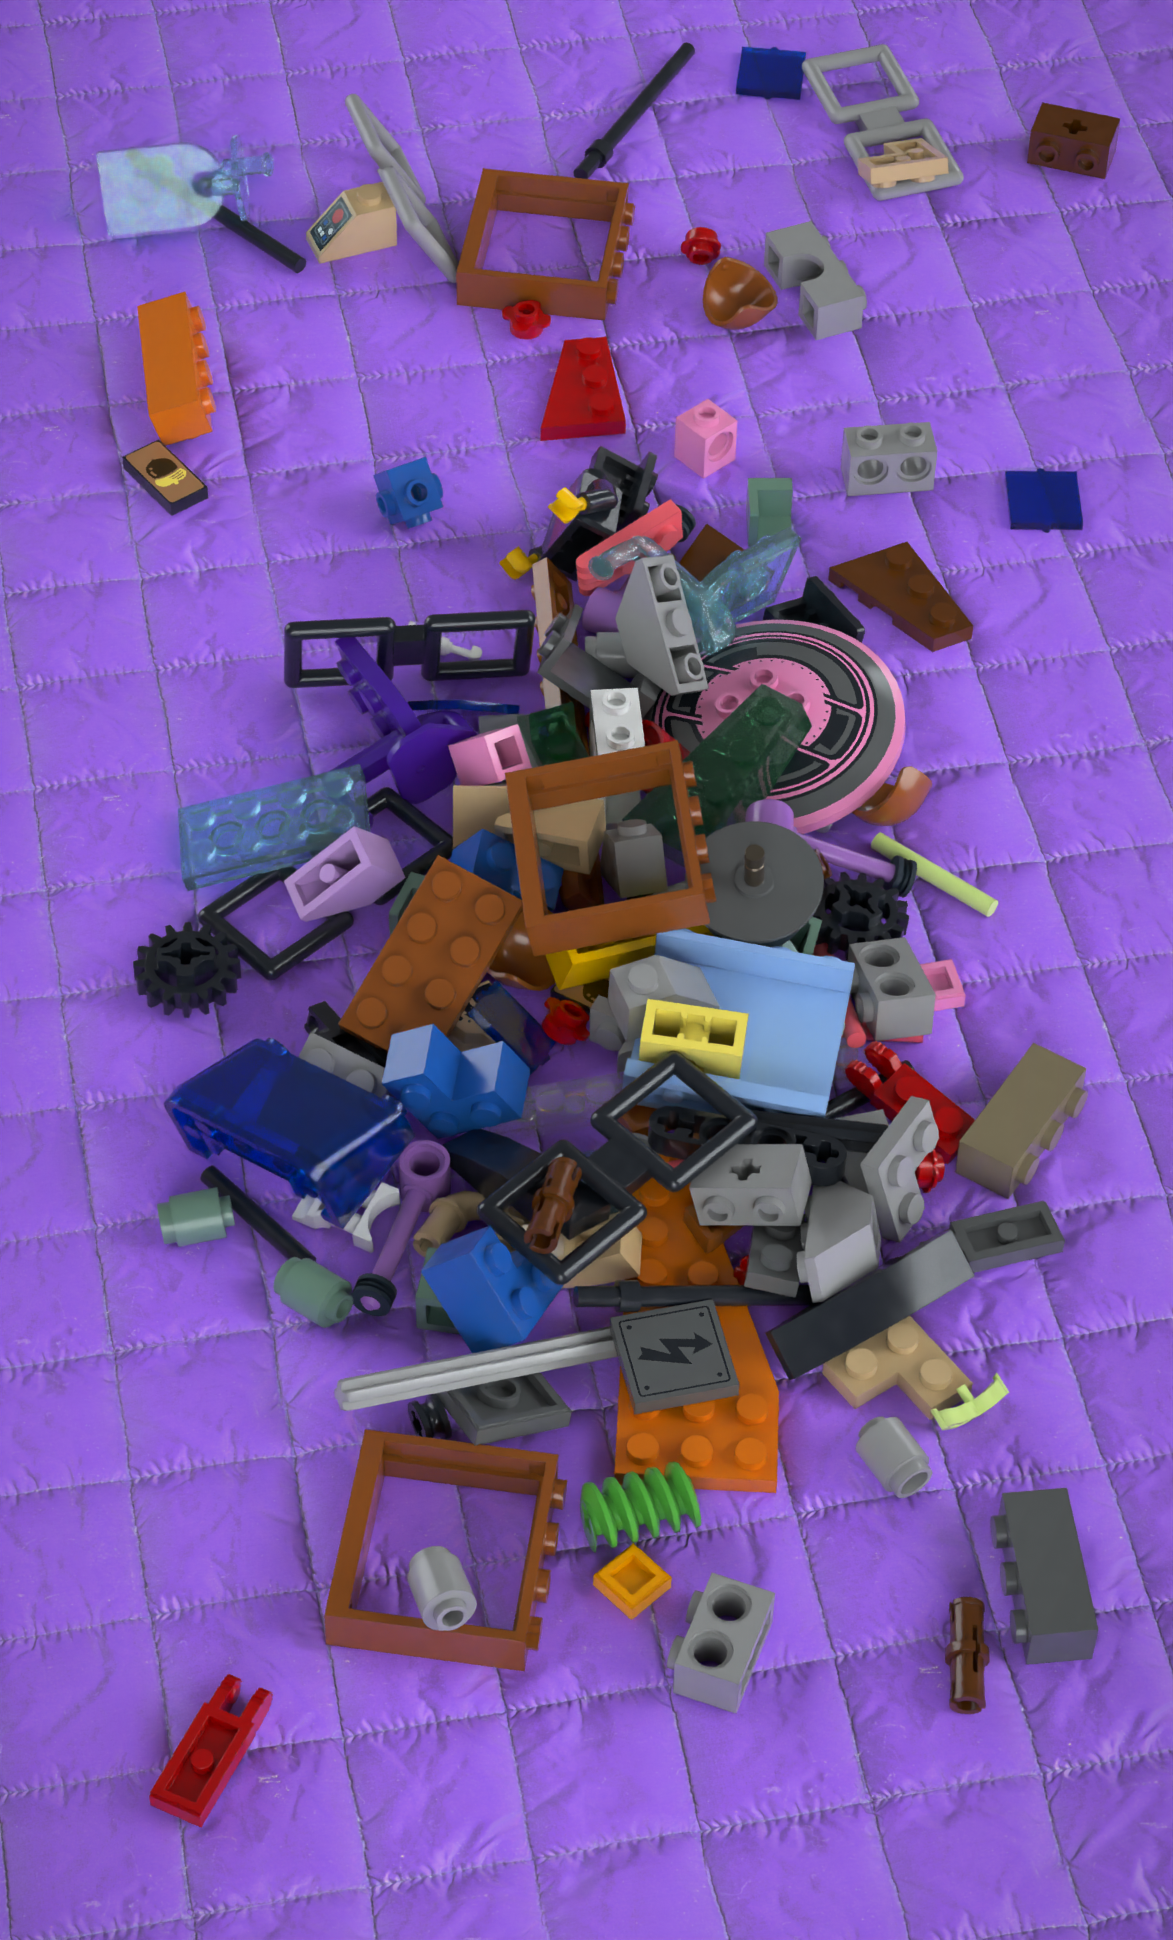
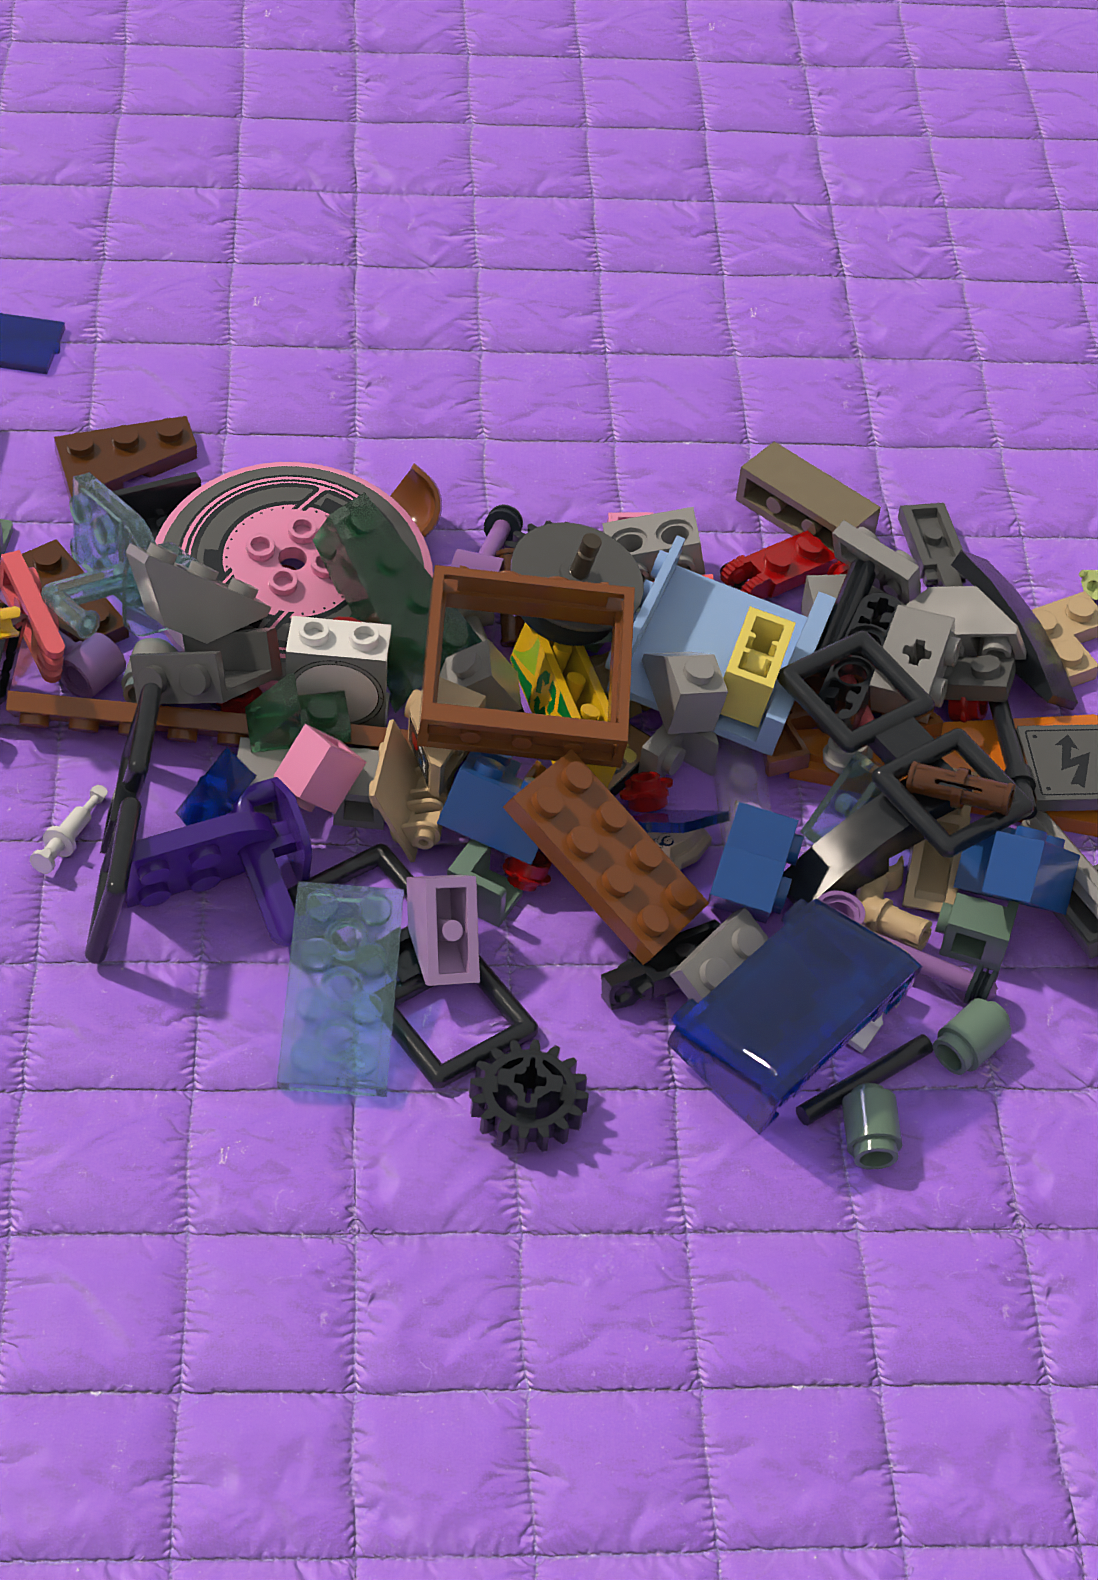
camera: 85 degrees left, 0 degrees up
yellowish green bar [871,832,998,917] -> none

